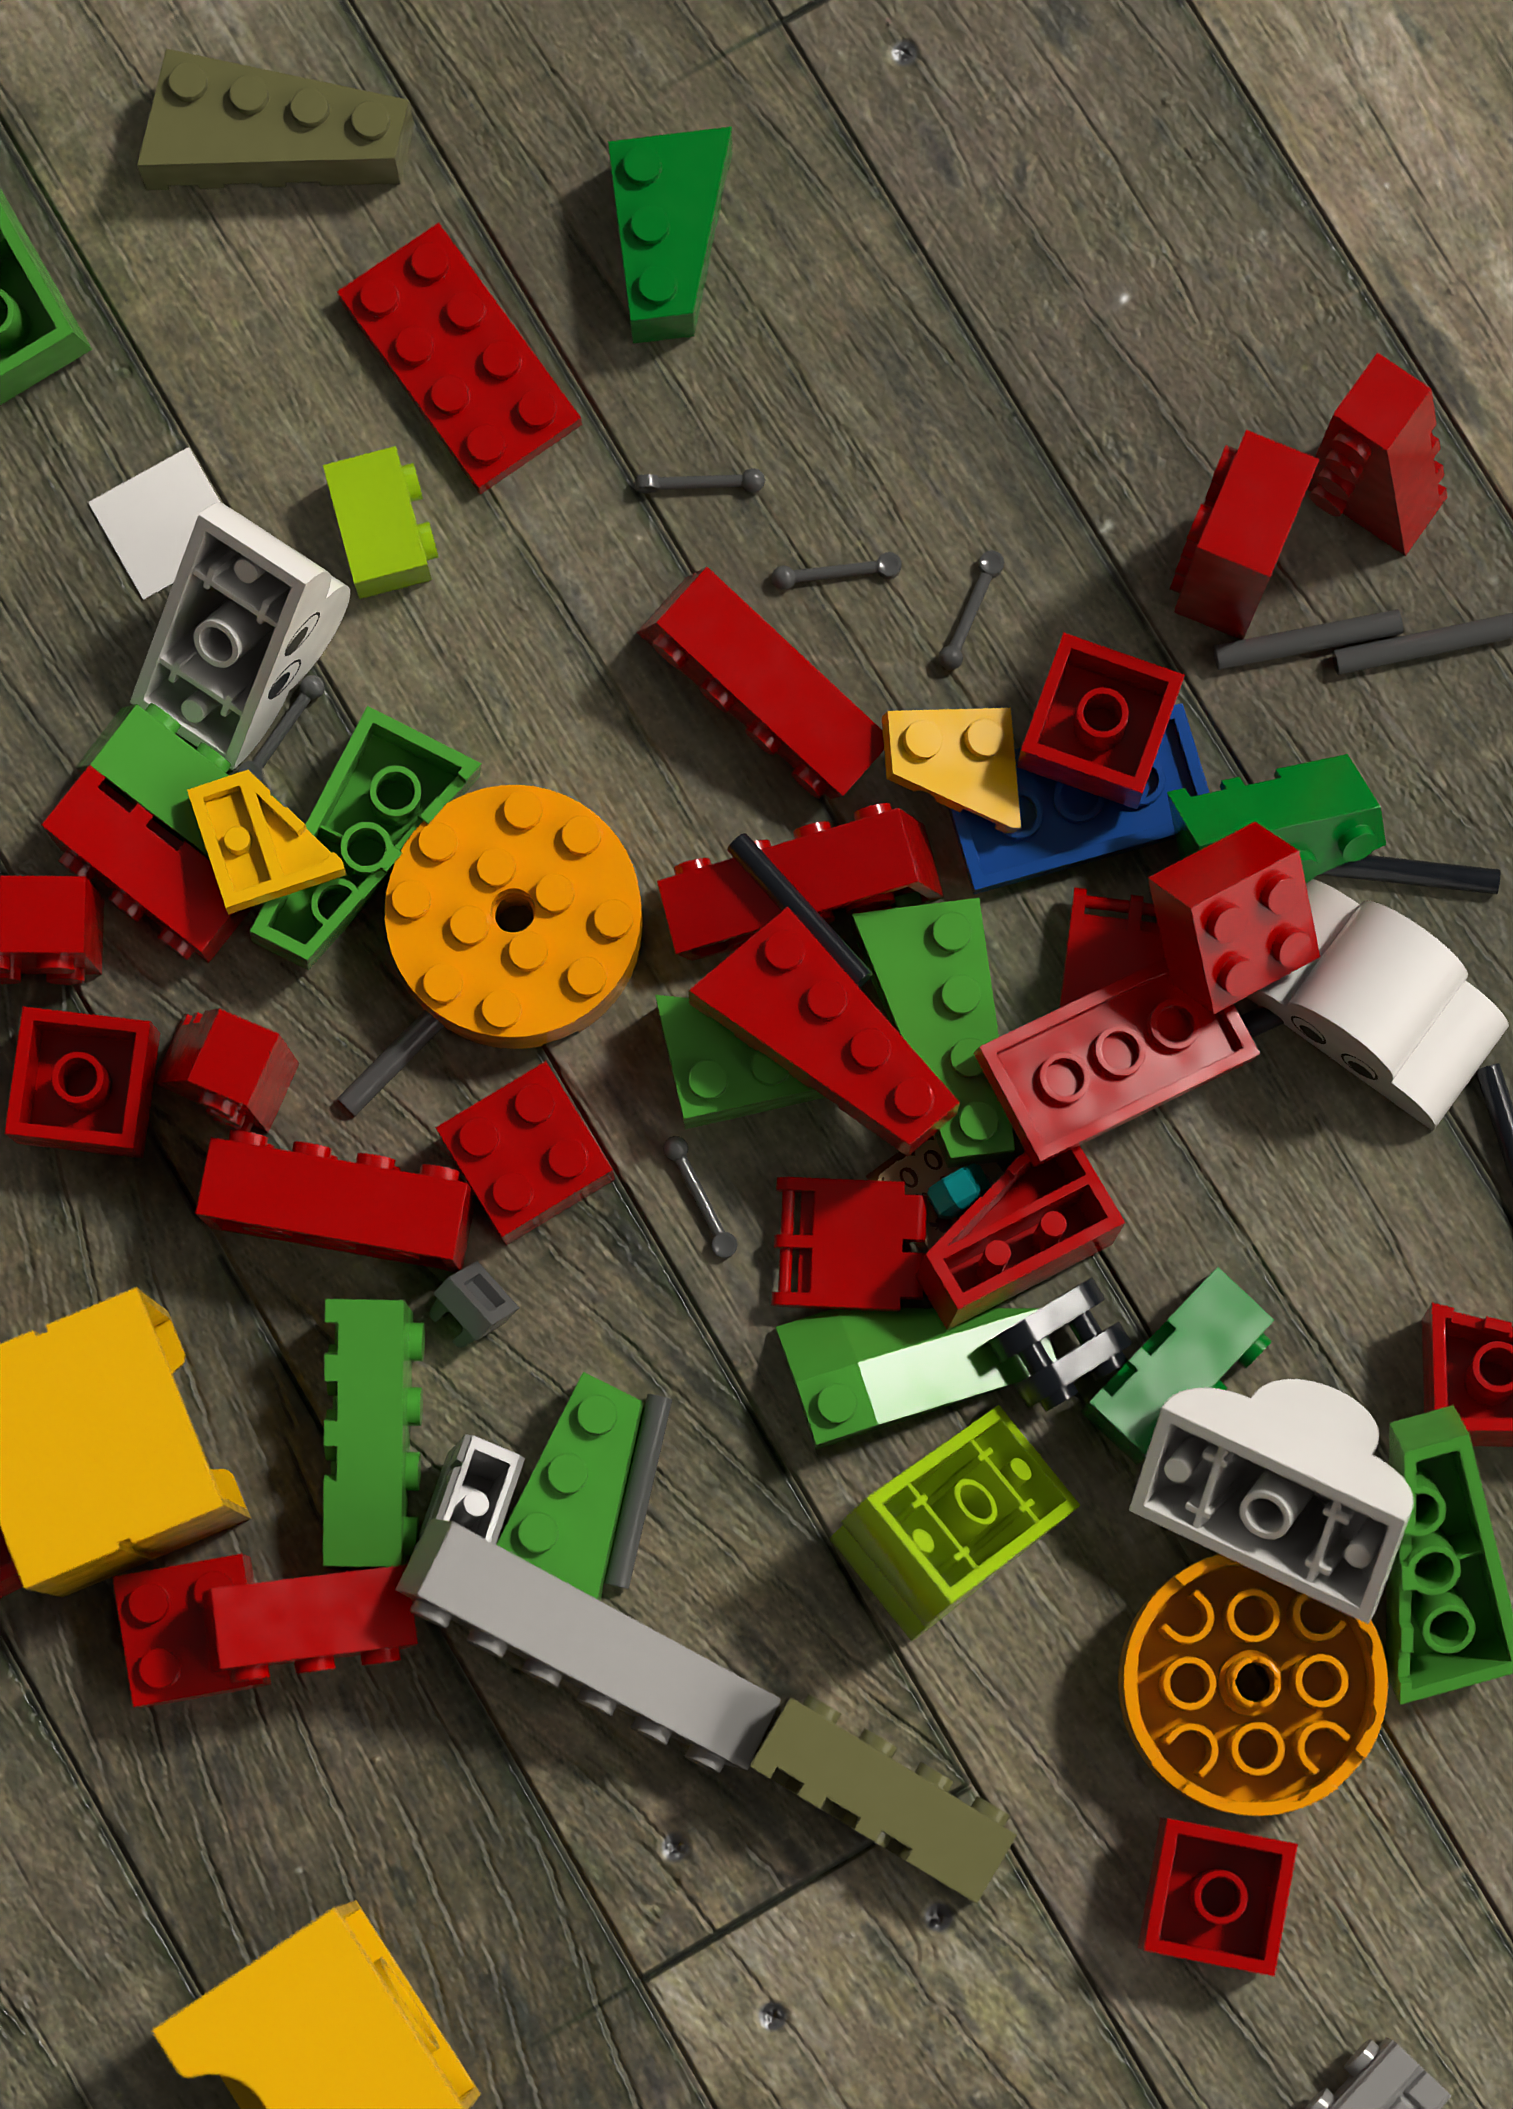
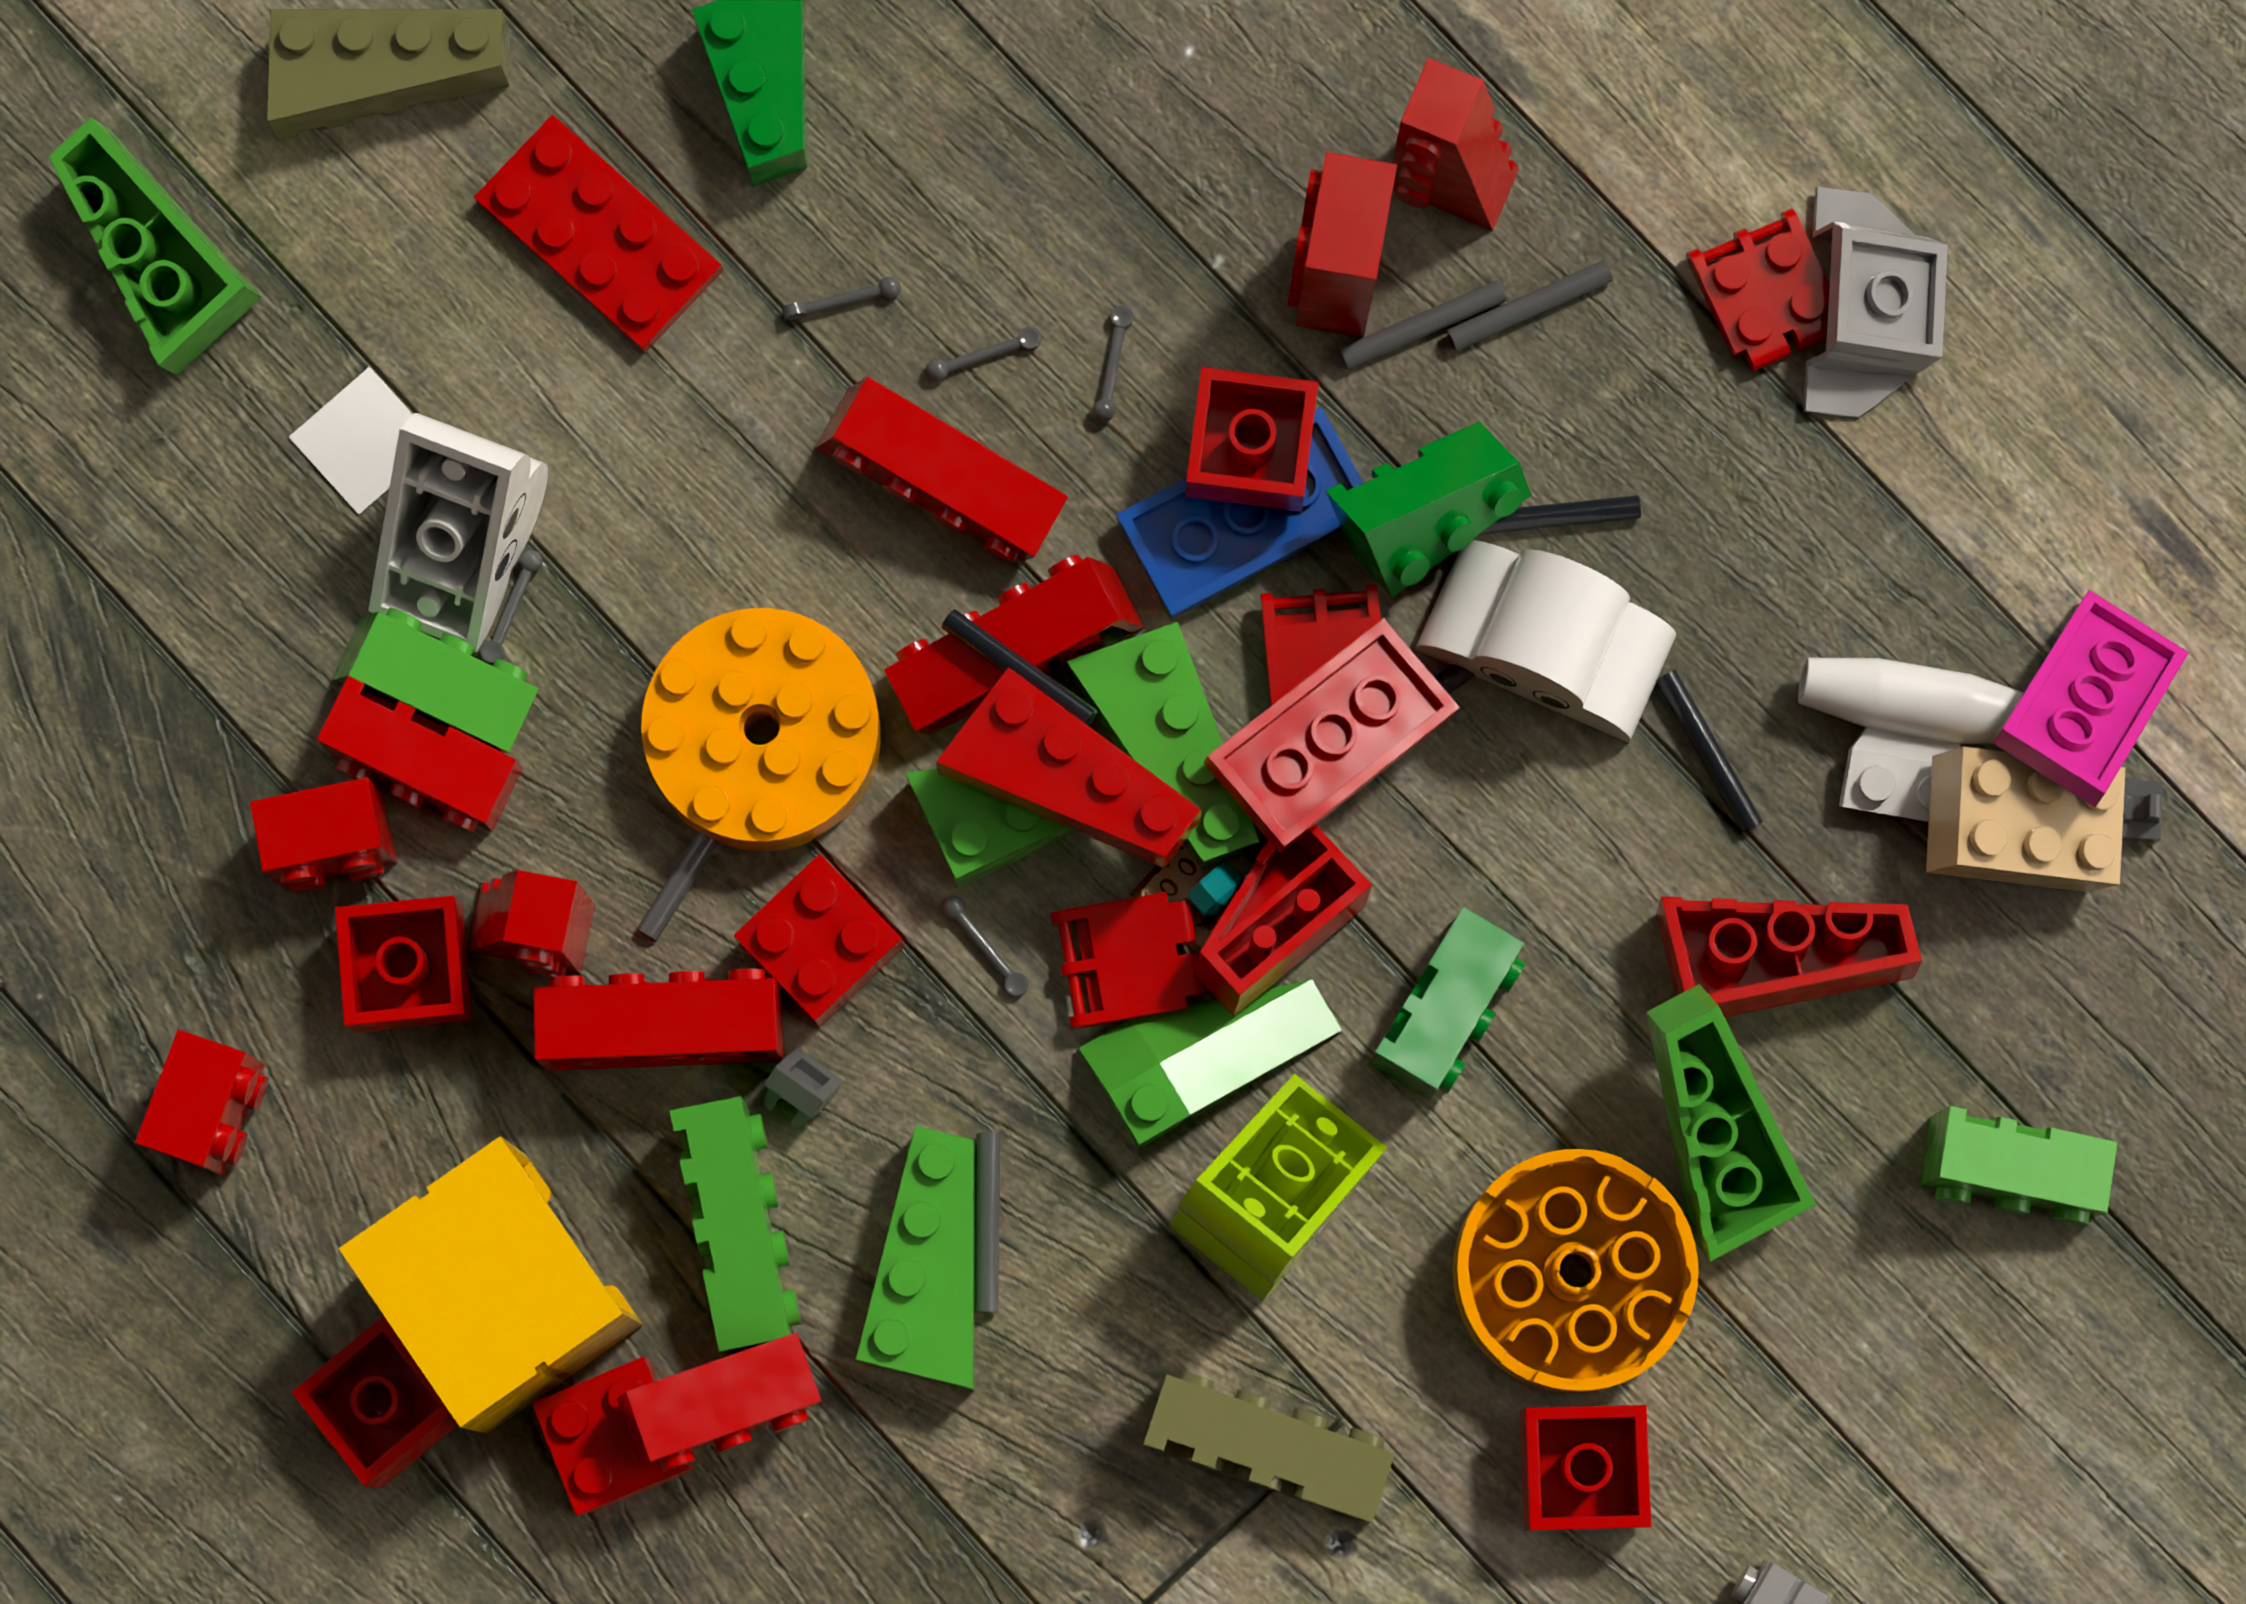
camera: 15 degrees left, 0 degrees up
yellow wing [187,770,347,914] -> none
bright green wedge [250,706,482,971] -> none
lime brick [323,446,439,599] -> none
light grey brick [395,1518,781,1774] -> none
light grey brick [410,1434,525,1559] -> none
yellow wing [882,708,1021,833] -> none
black brick [987,1277,1133,1412] -> none
white brick [1129,1379,1414,1624] -> none
red brick [1148,822,1320,1014] -> none

